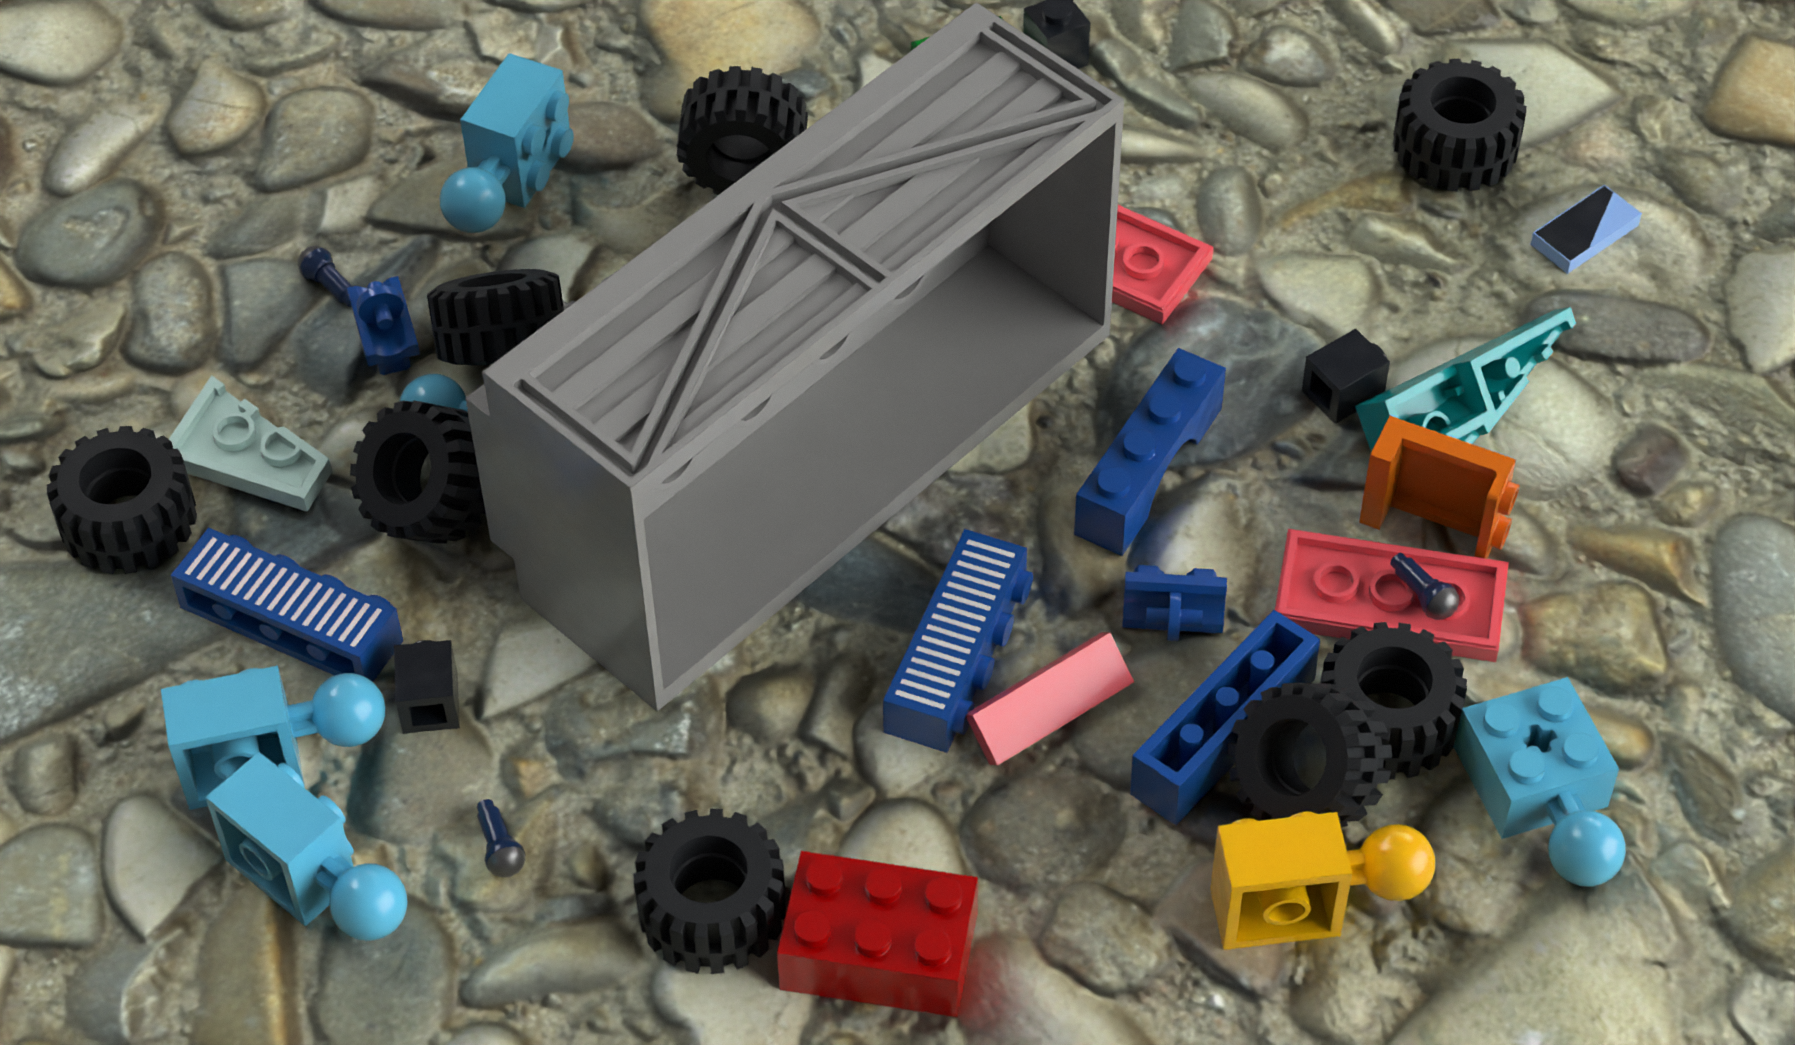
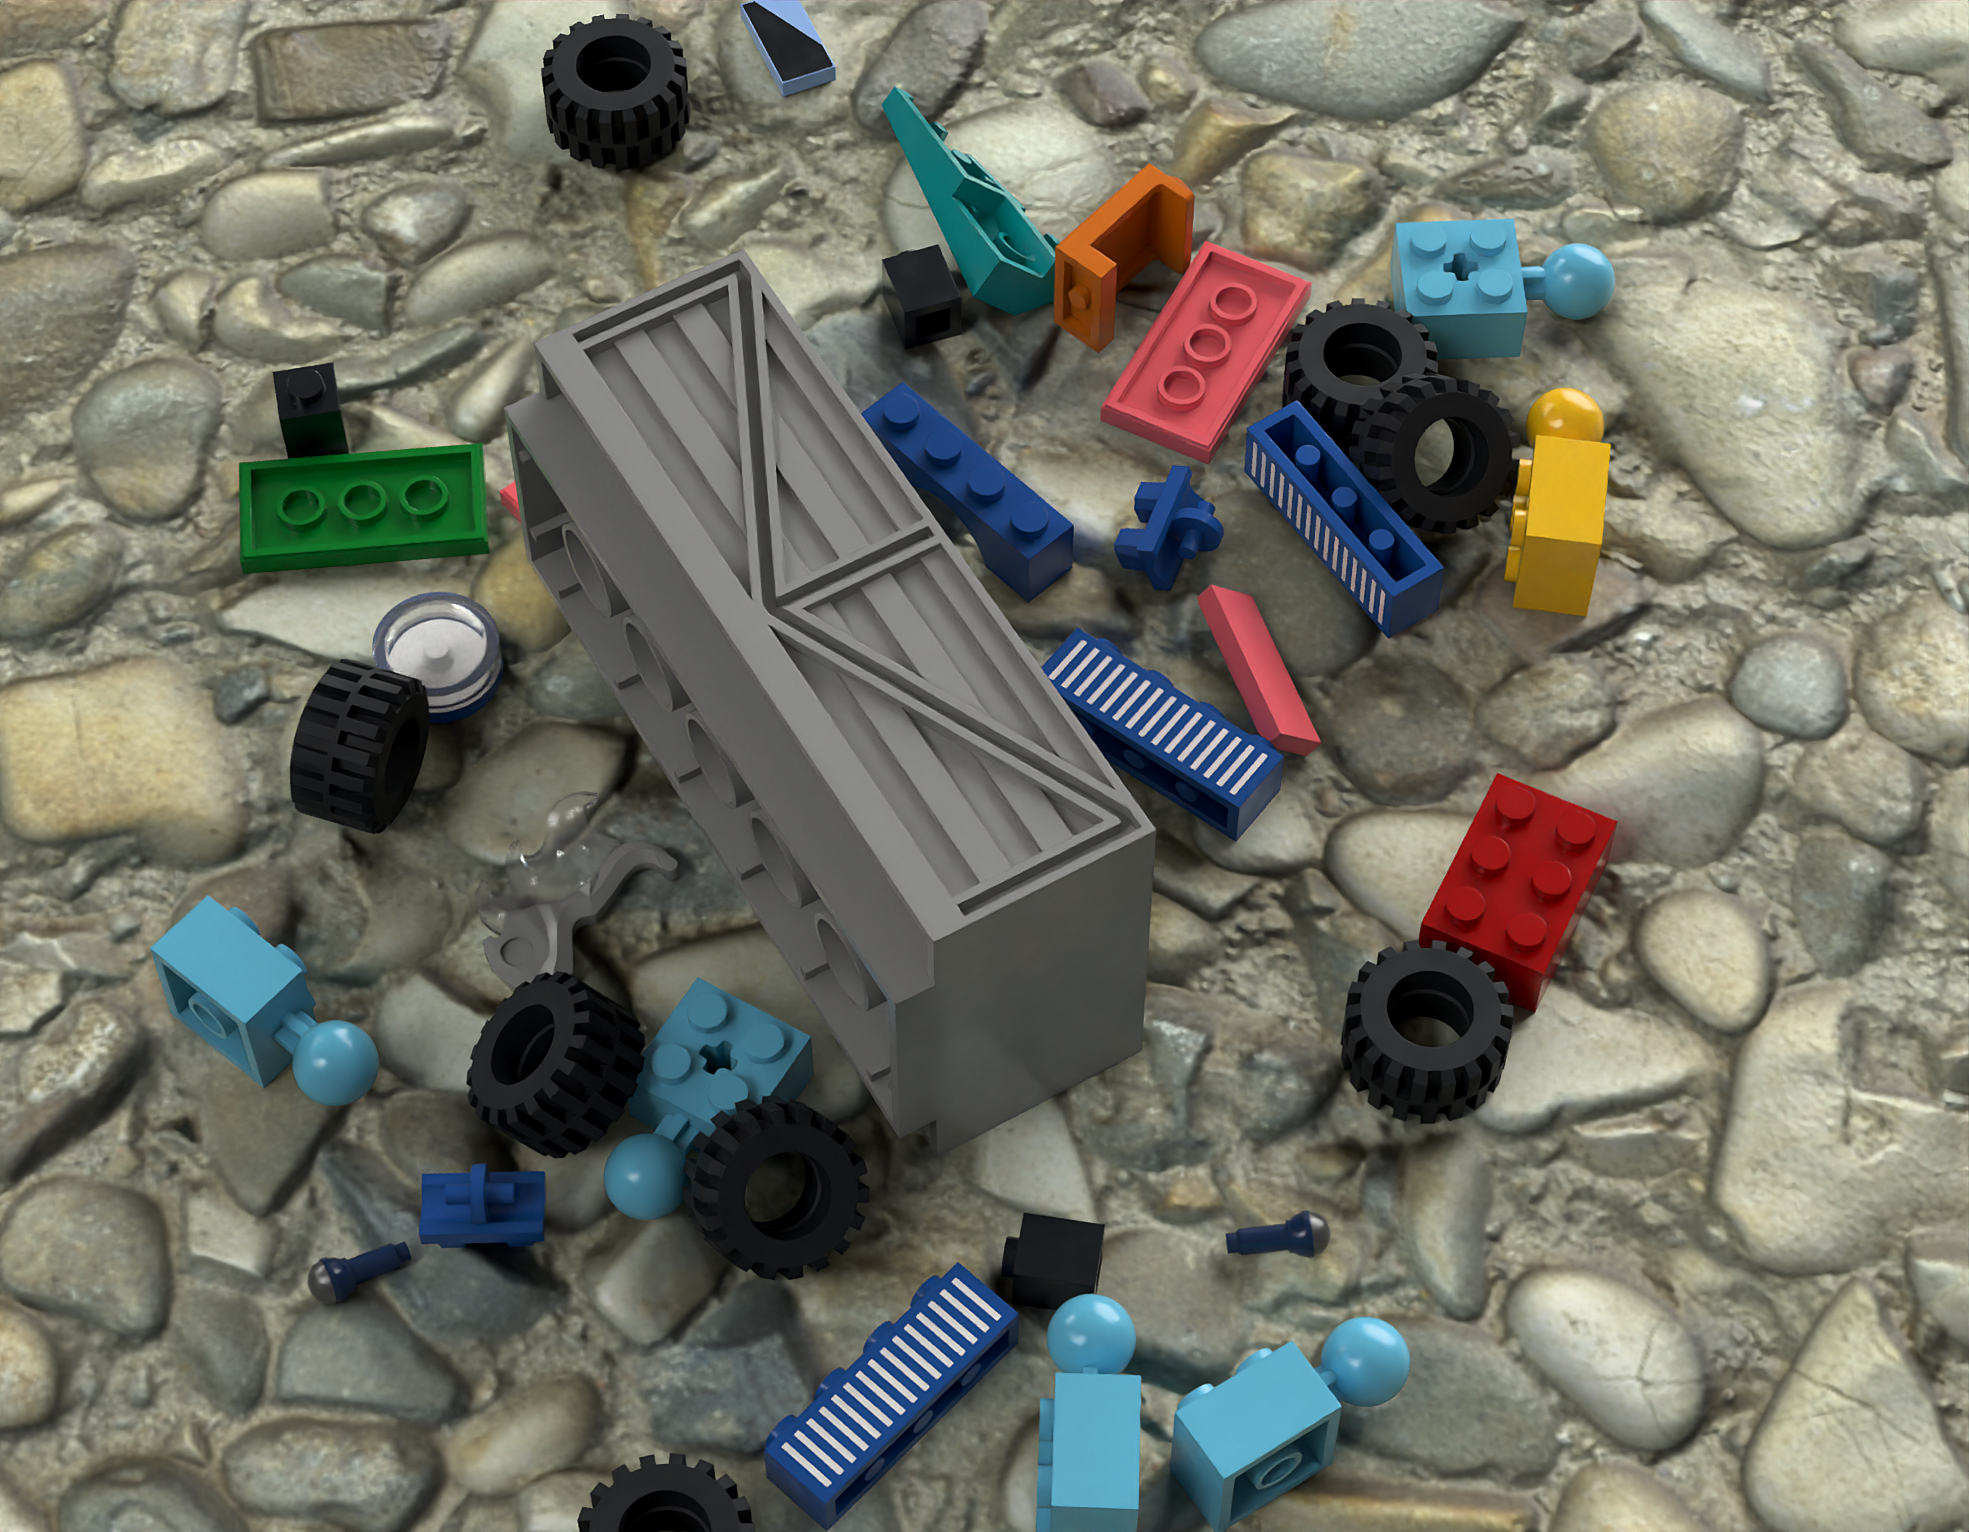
camera: 75 degrees left, 5 degrees up
light aqua wing [169,375,332,512] -> none
dark blue piece [1390,553,1459,620] -> none

